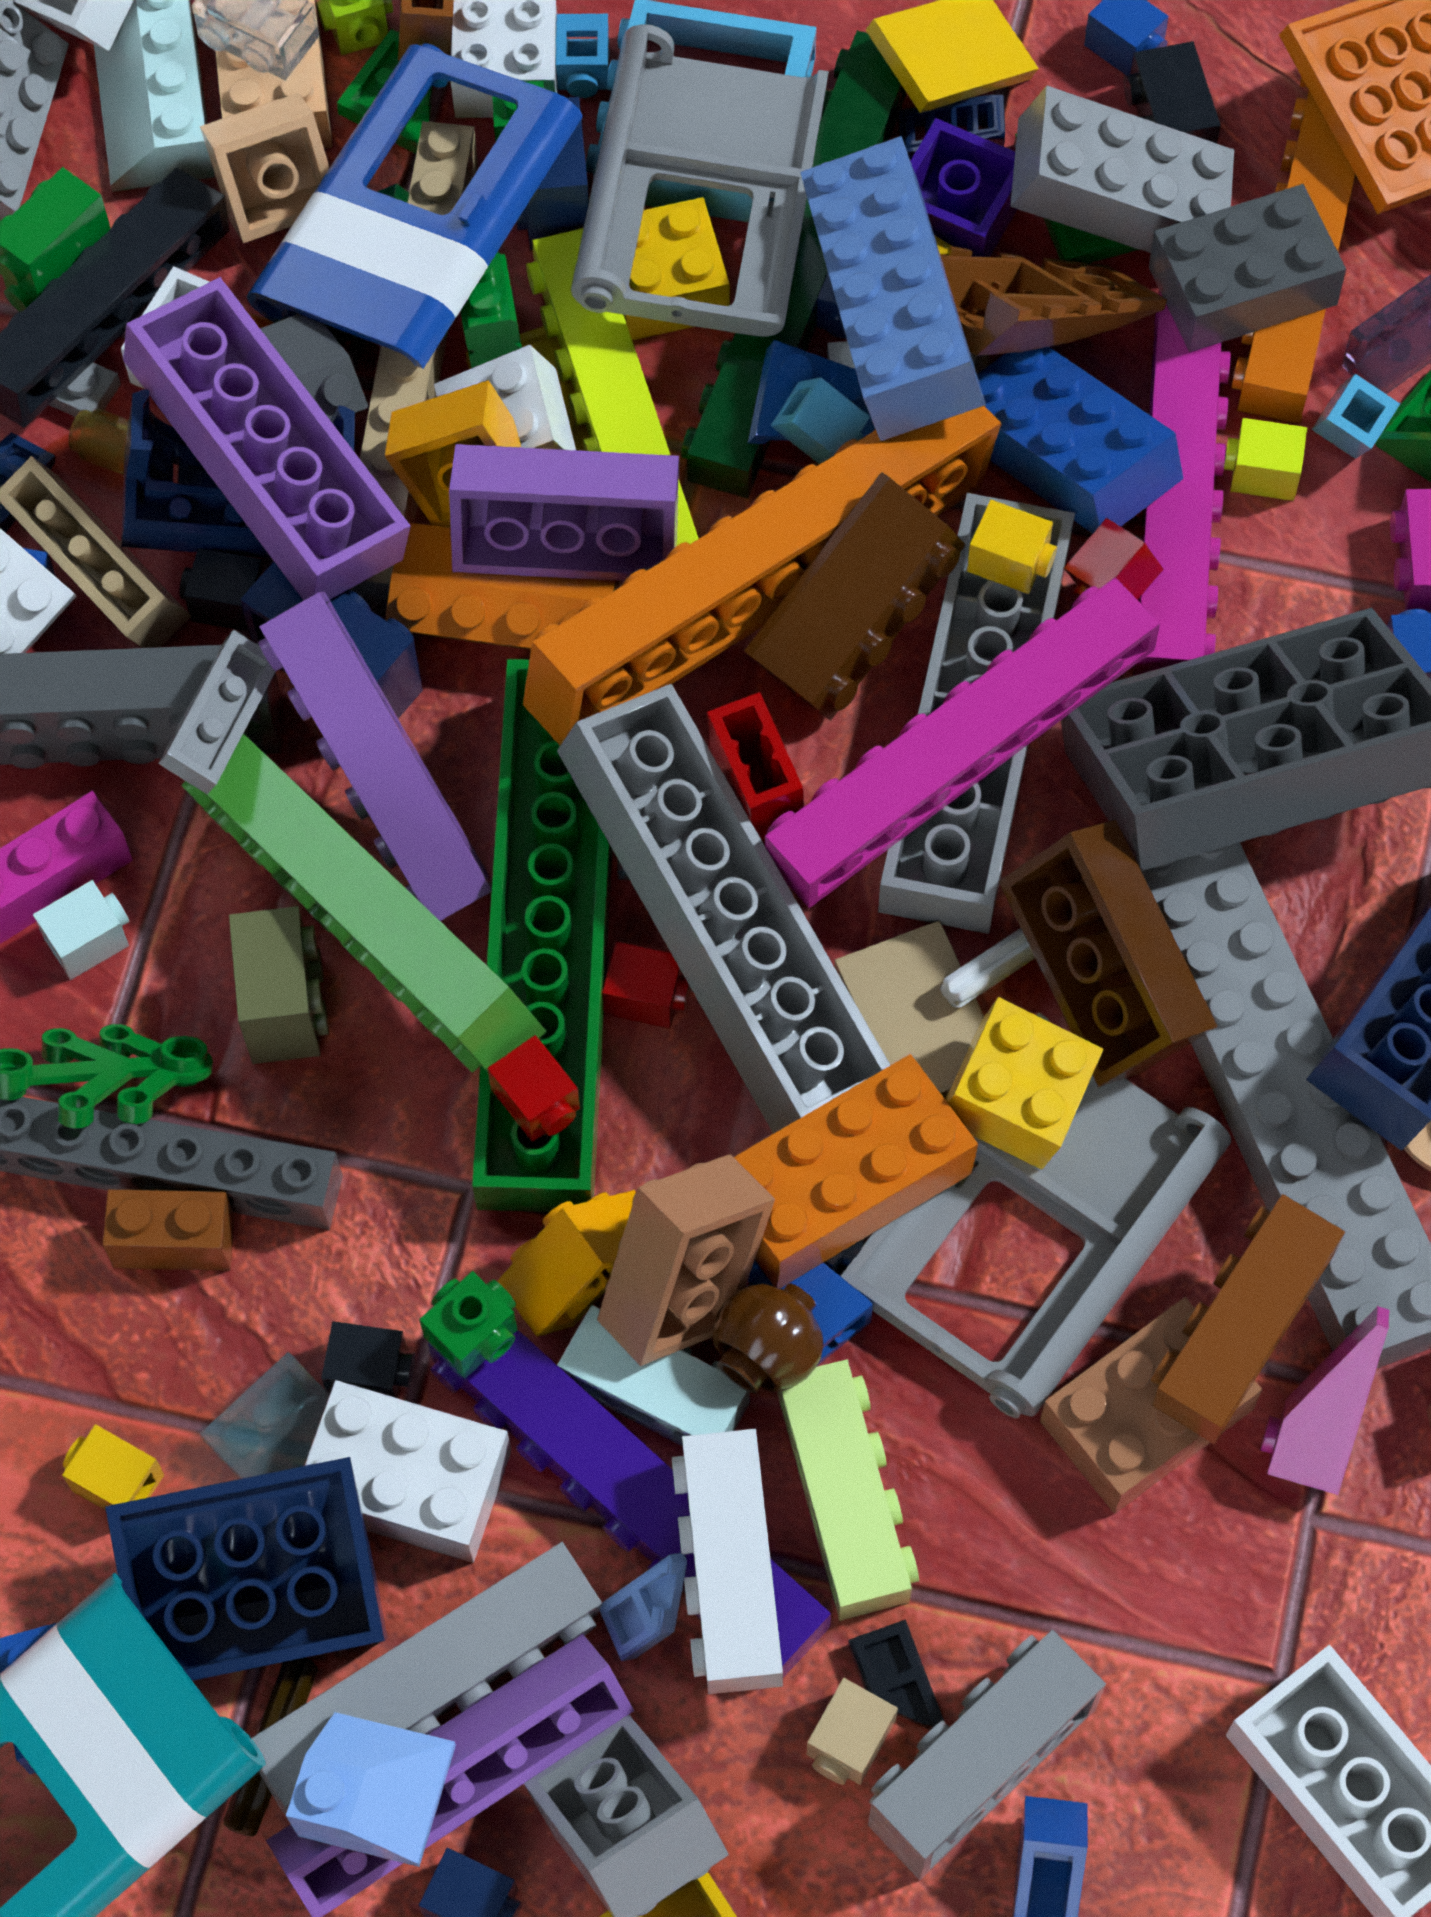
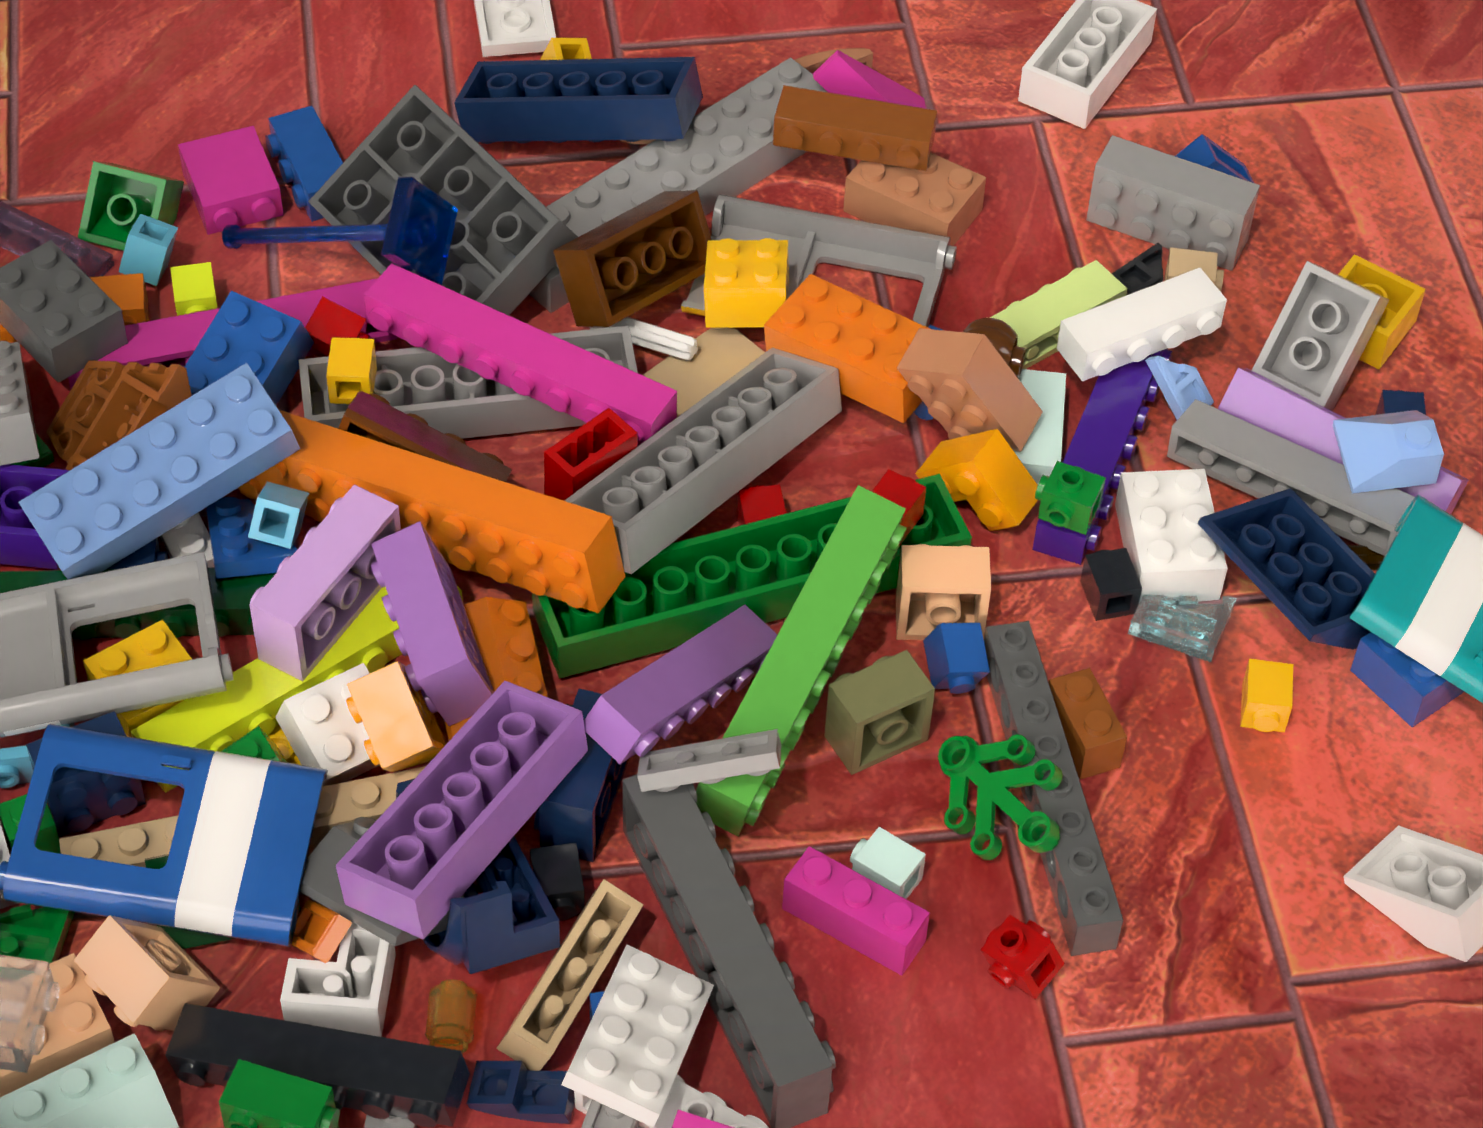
camera: 115 degrees left, 15 degrees down
none -> clear blue tile [222,177,458,285]
none -> lavender brick [249,484,401,682]
none -> light nougat brick [895,544,991,640]
none -> blue brick [923,623,990,694]

